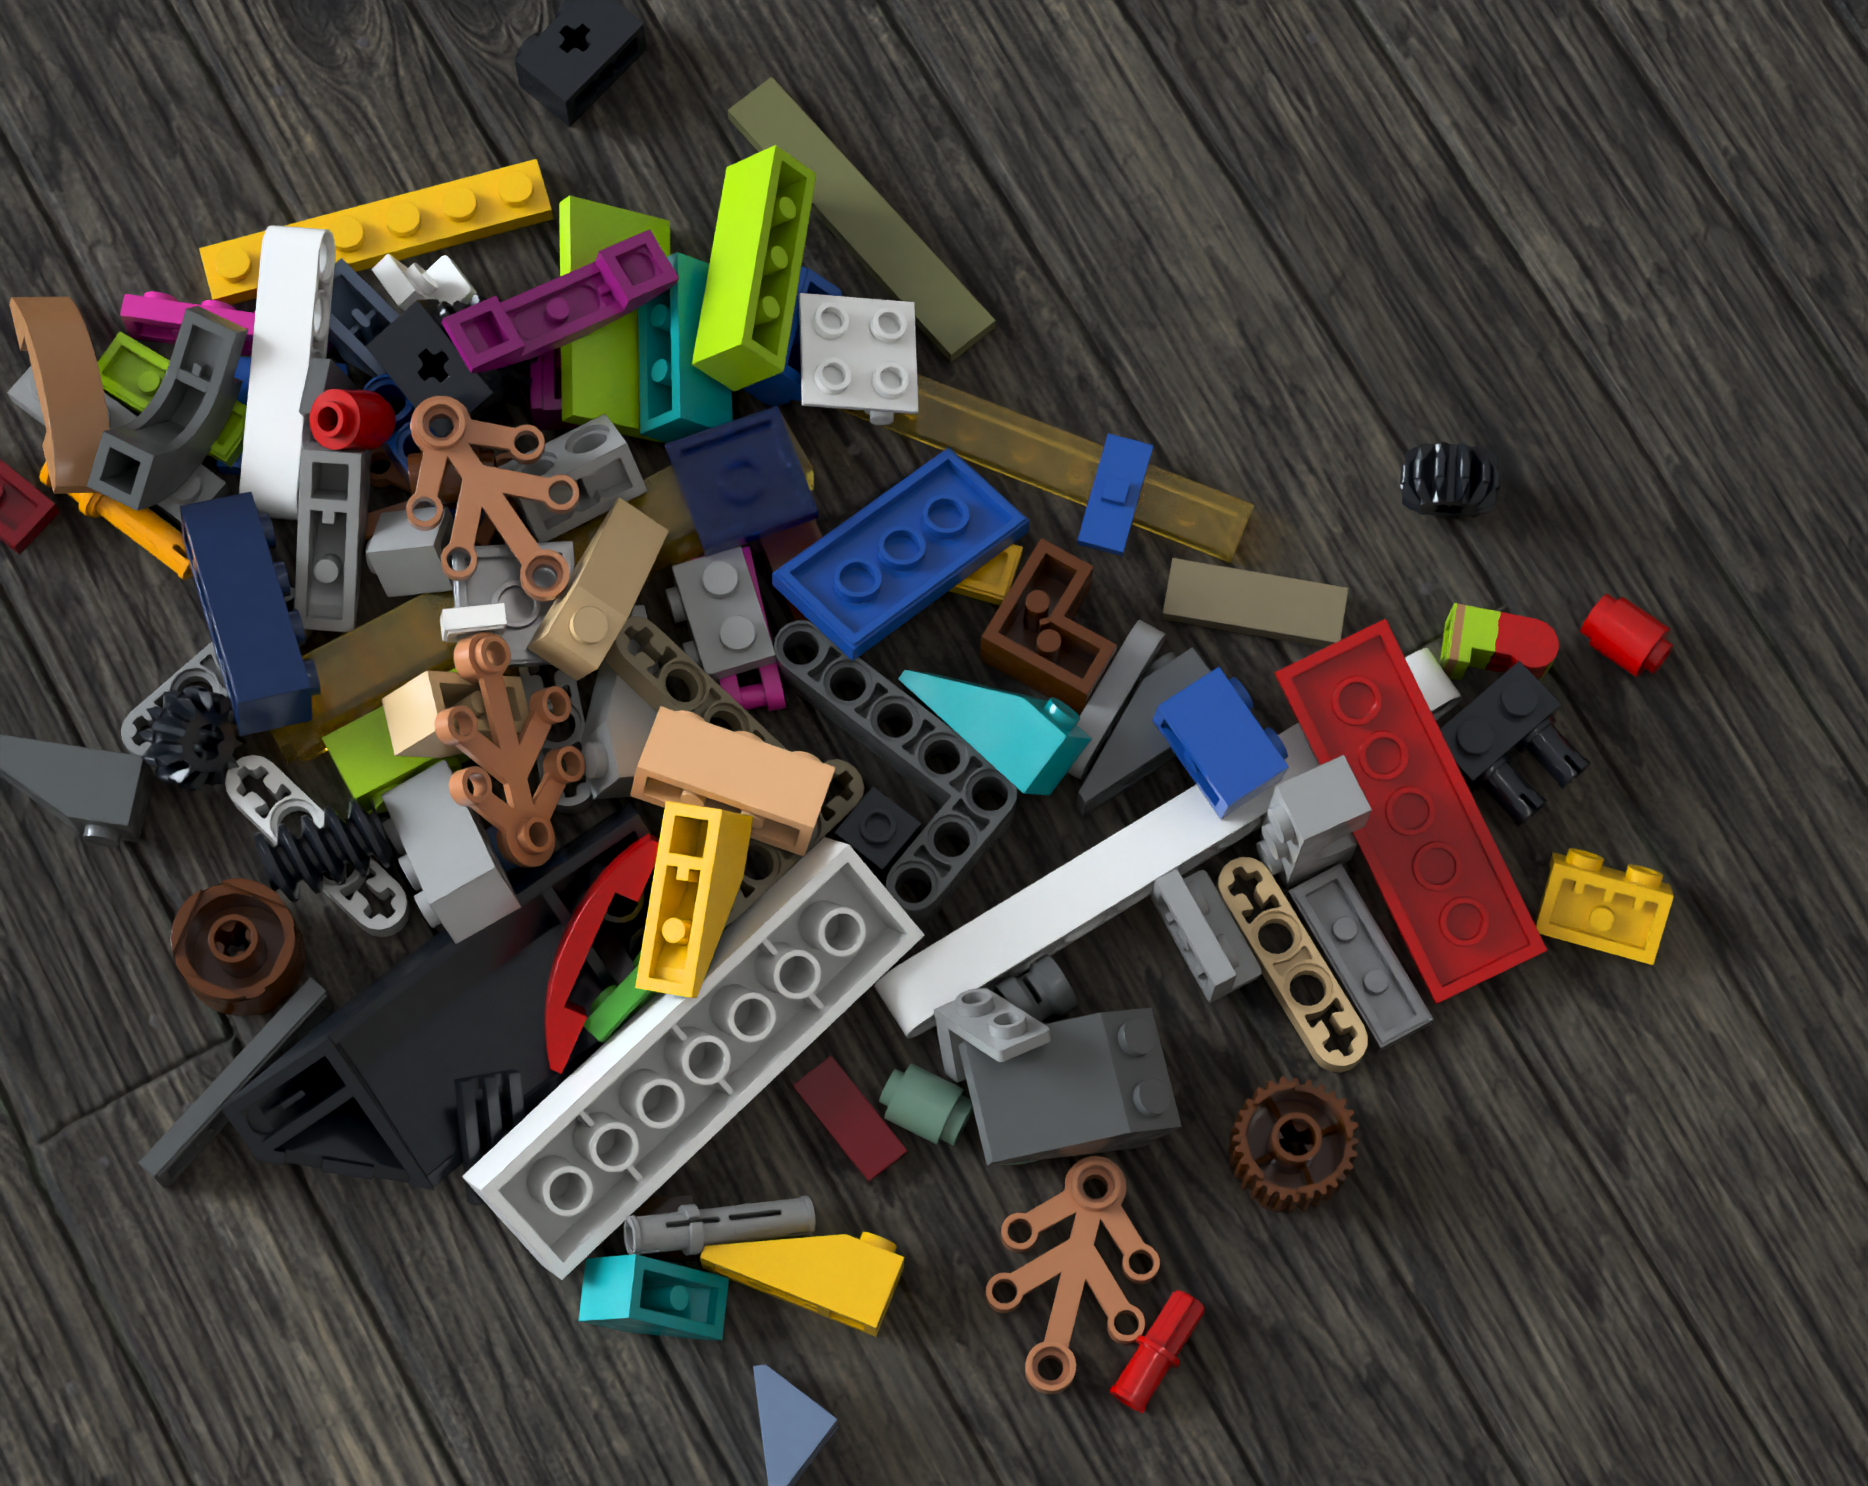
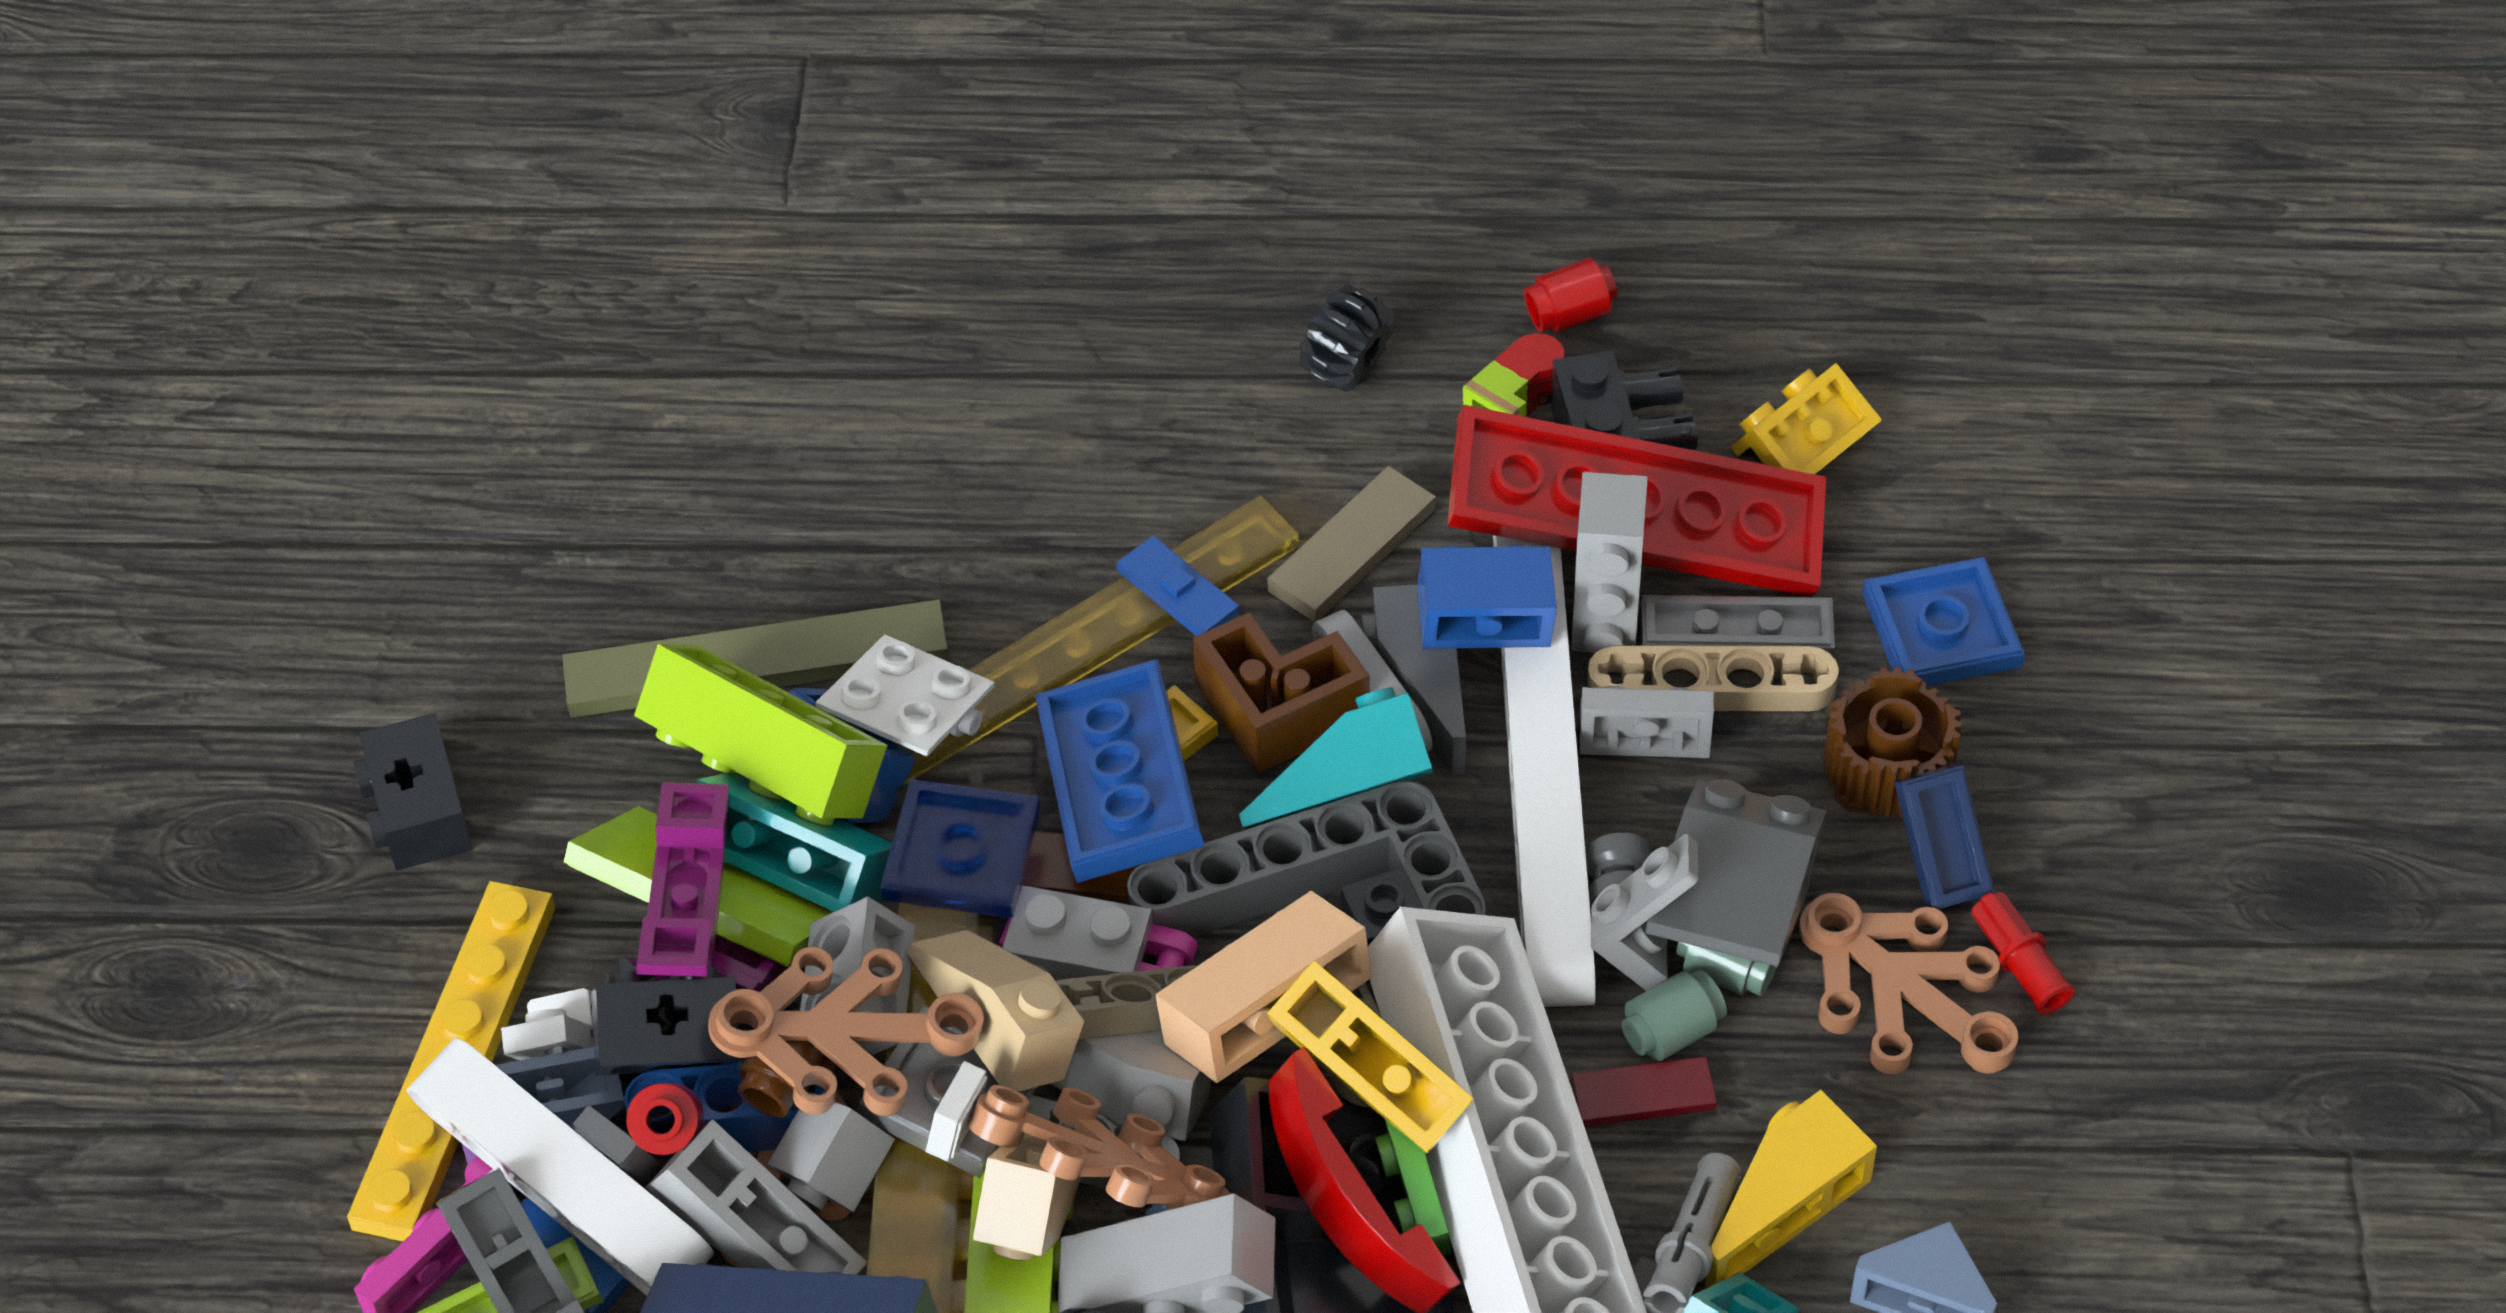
camera: 55 degrees left, 20 degrees down
none -> blue tile [1862,556,2025,686]
none -> dark blue tile [1894,764,1995,909]

